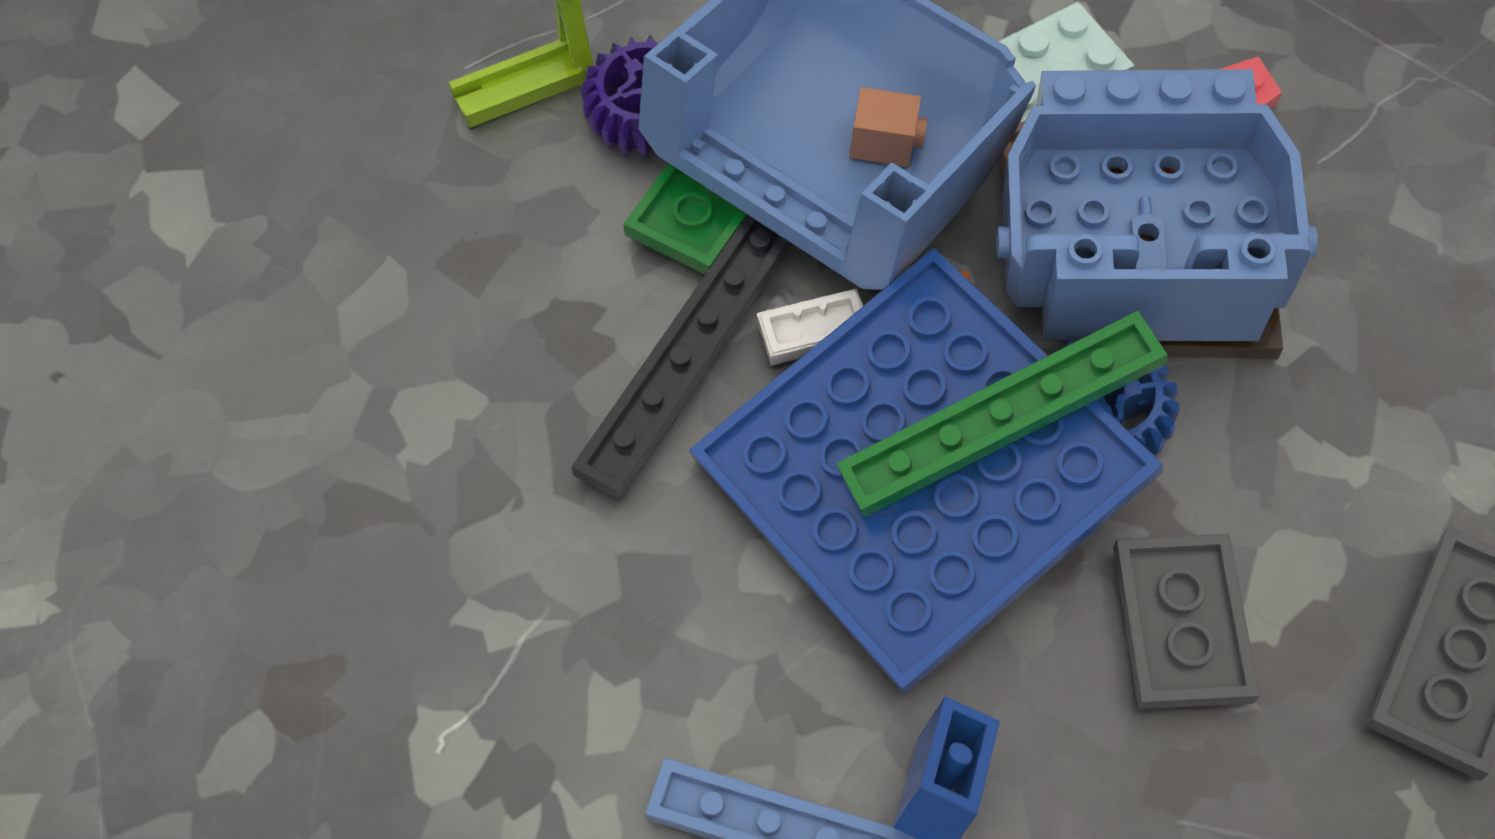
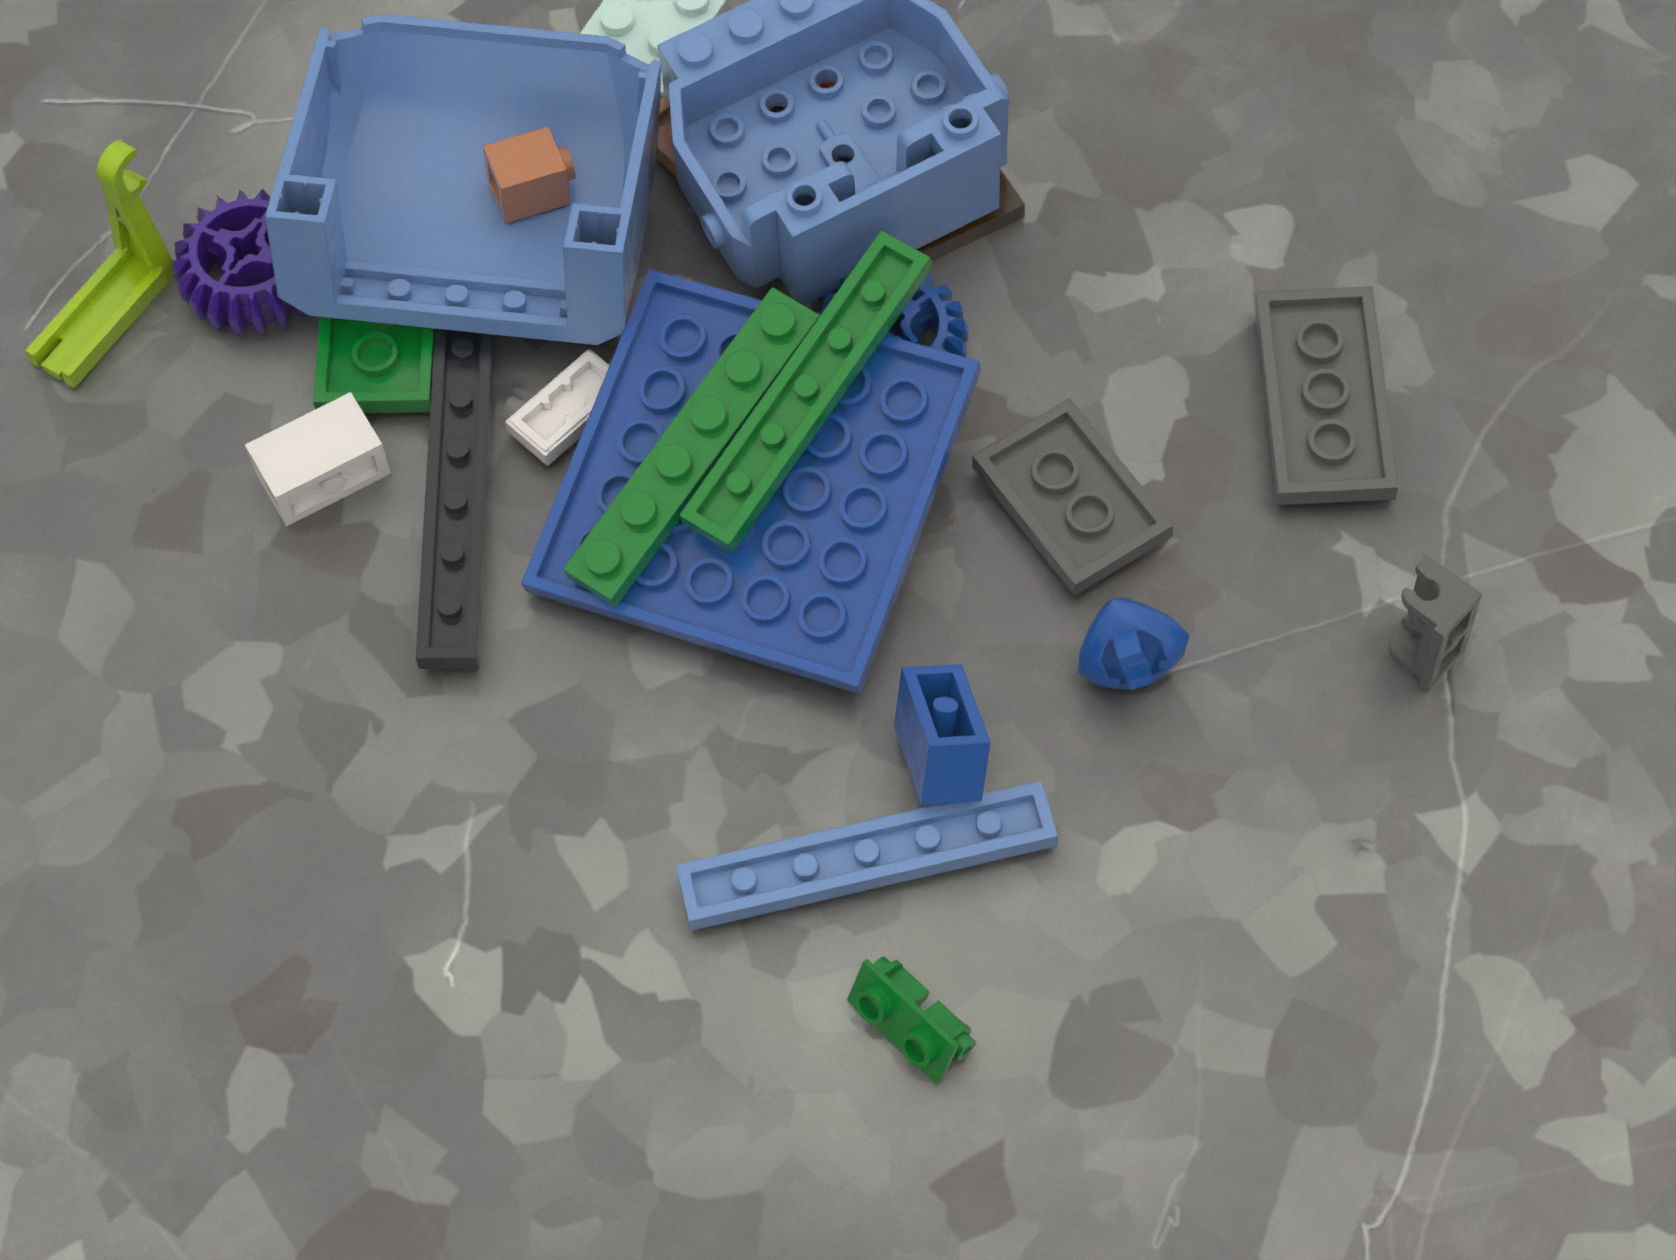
camera: 30 degrees left, 0 degrees up
none -> white panel [245,392,391,527]
none -> green plate [563,287,820,608]
none -> blue piece [1078,598,1190,690]

